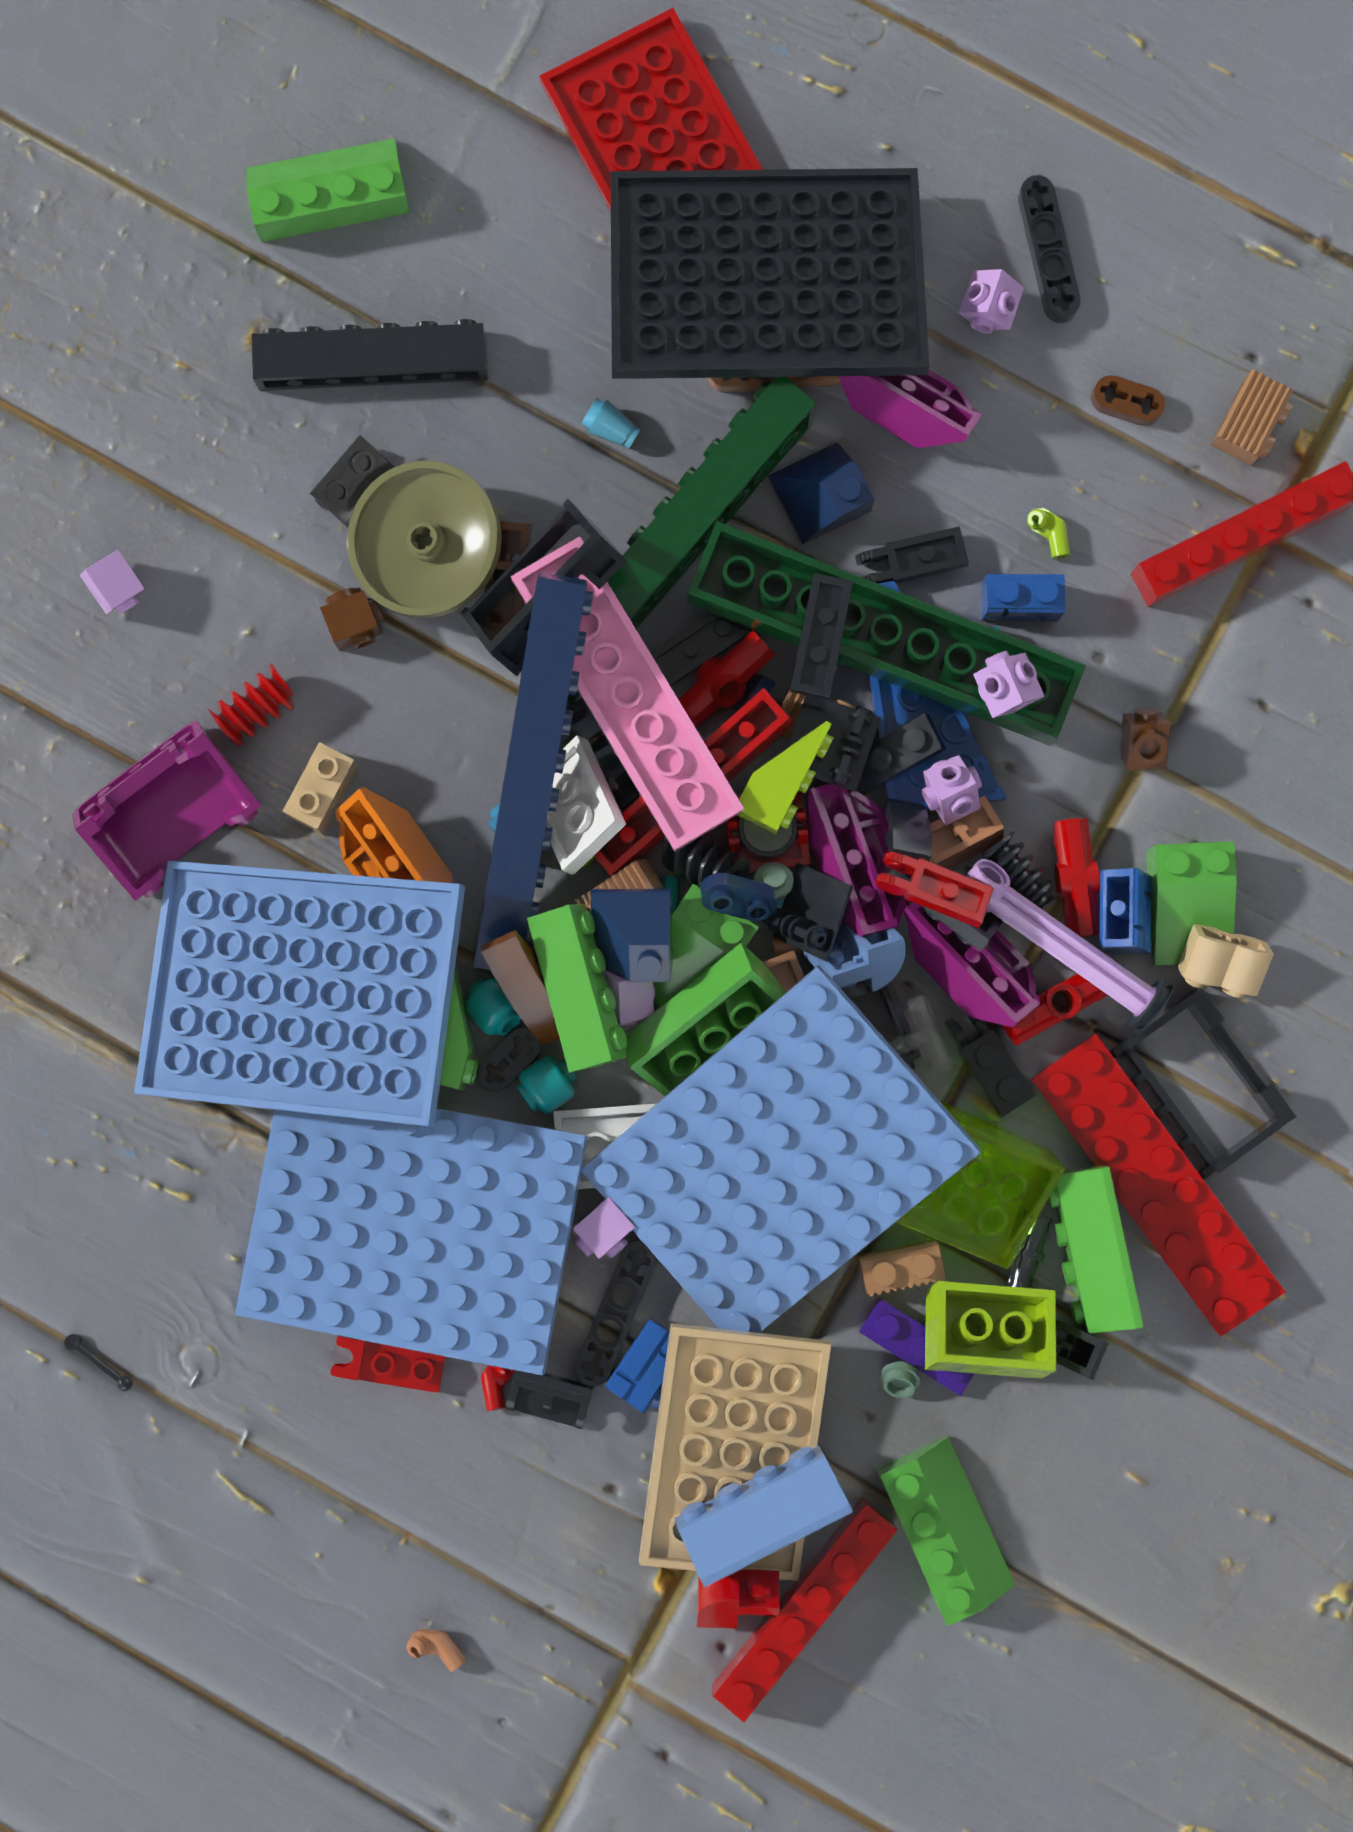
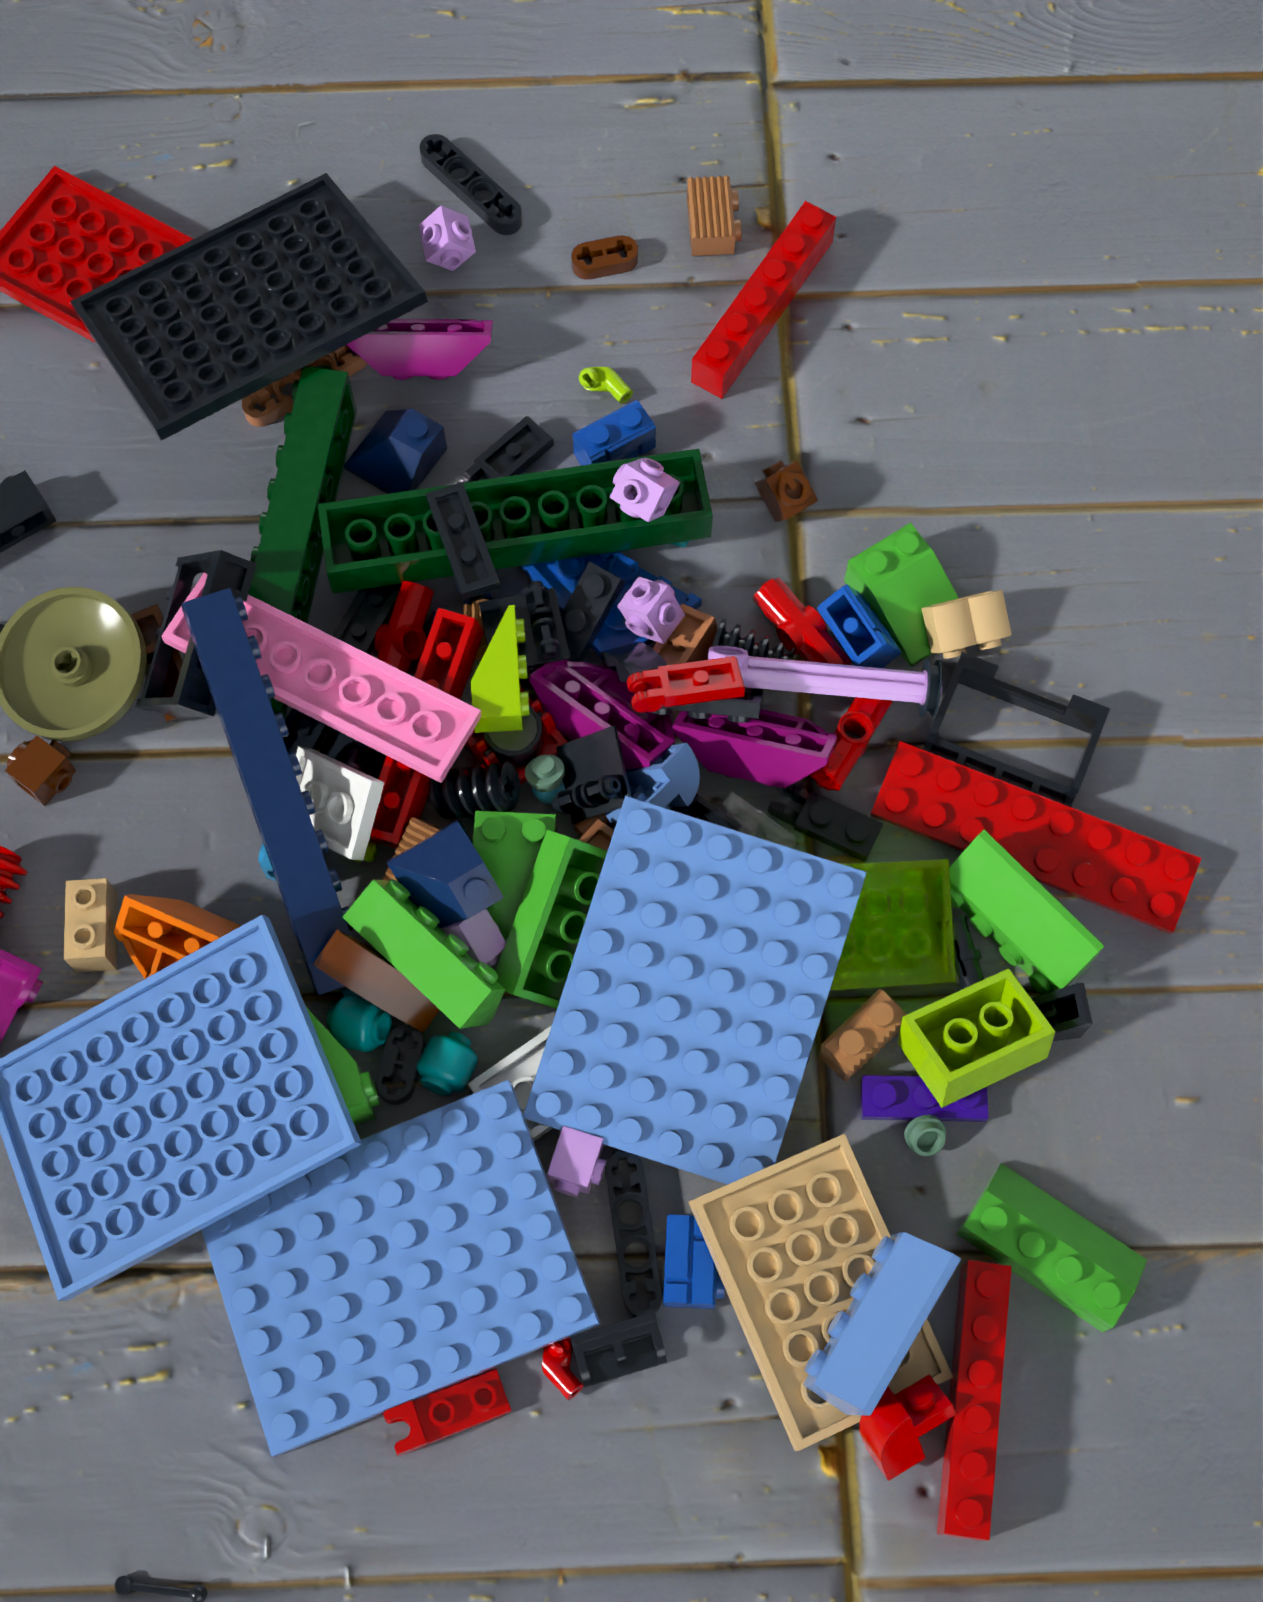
camera: 30 degrees left, 15 degrees down
medium azure cone [581,397,641,449] -> none
dark blue plate [700,873,777,921] -> none

